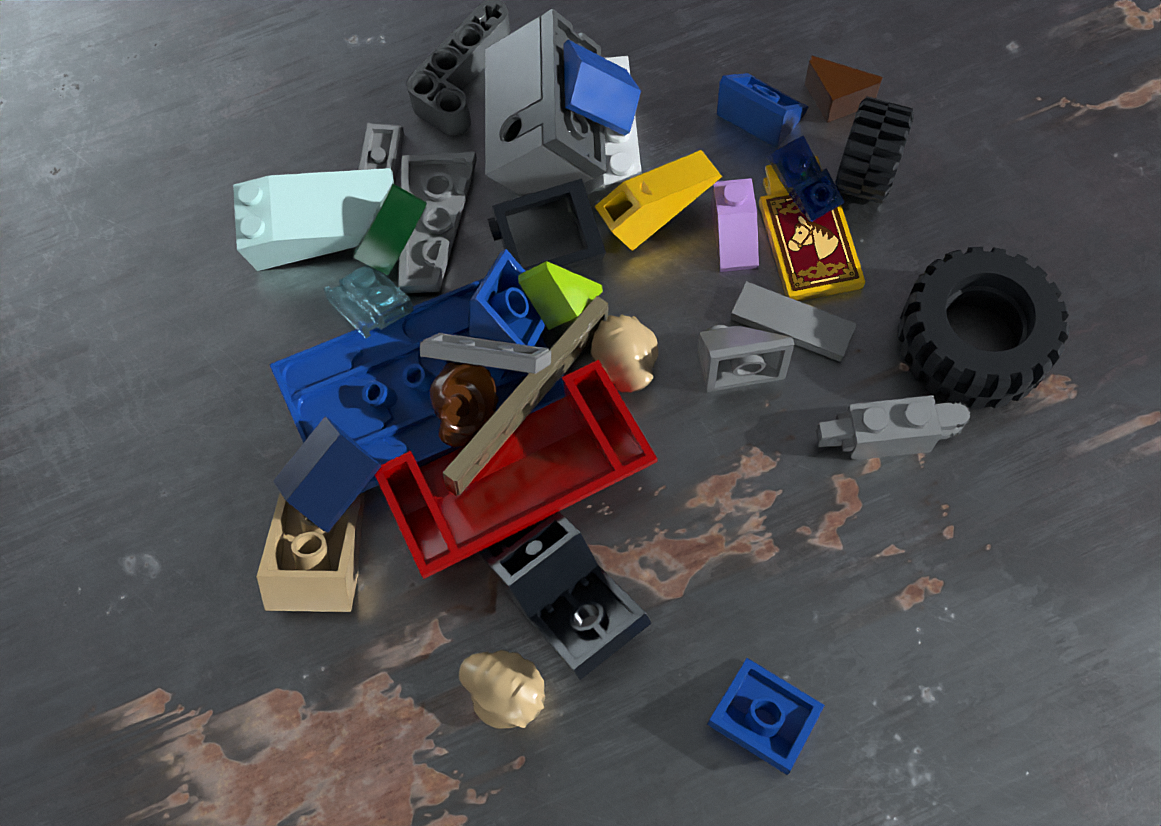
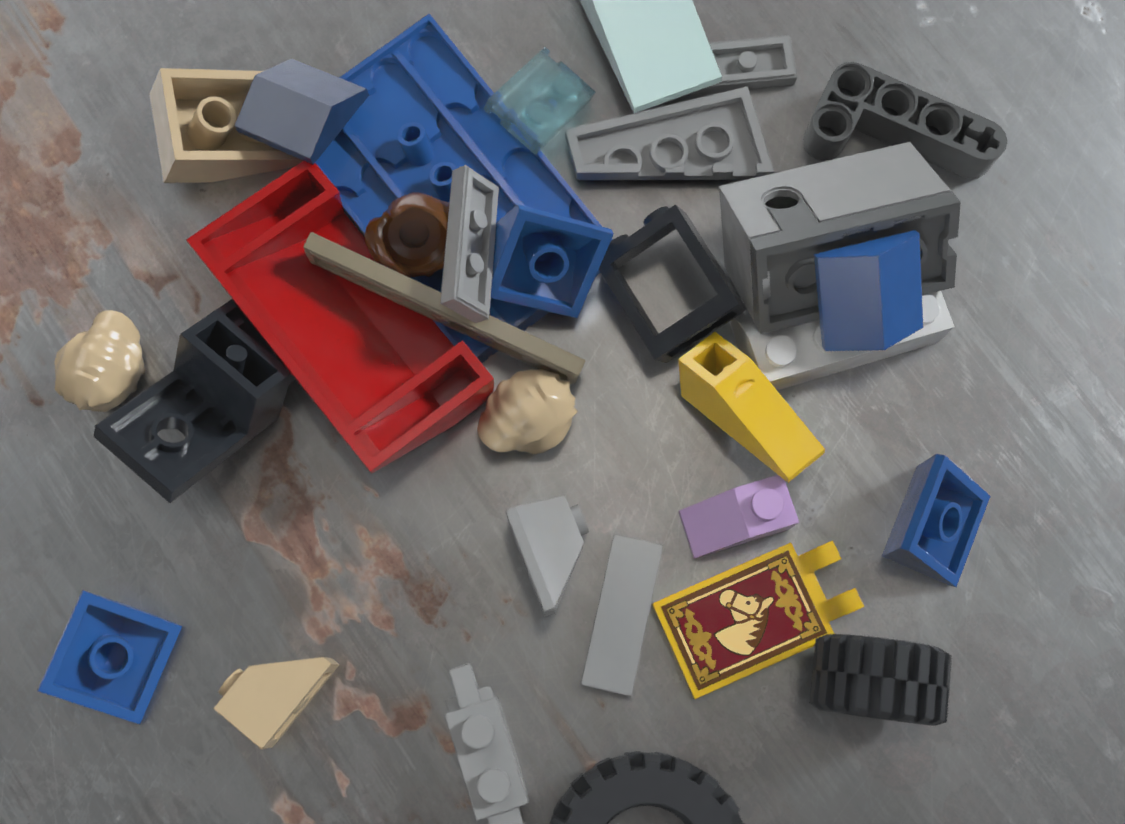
camera: 70 degrees right, 10 degrees up
dark green slope [353,183,427,276] -> none
lime slope [518,261,603,330] -> none
clear blue slope [767,135,844,222] -> none
reddish brown slope [805,56,883,123] -> none
none -> tan slope [213,657,340,749]

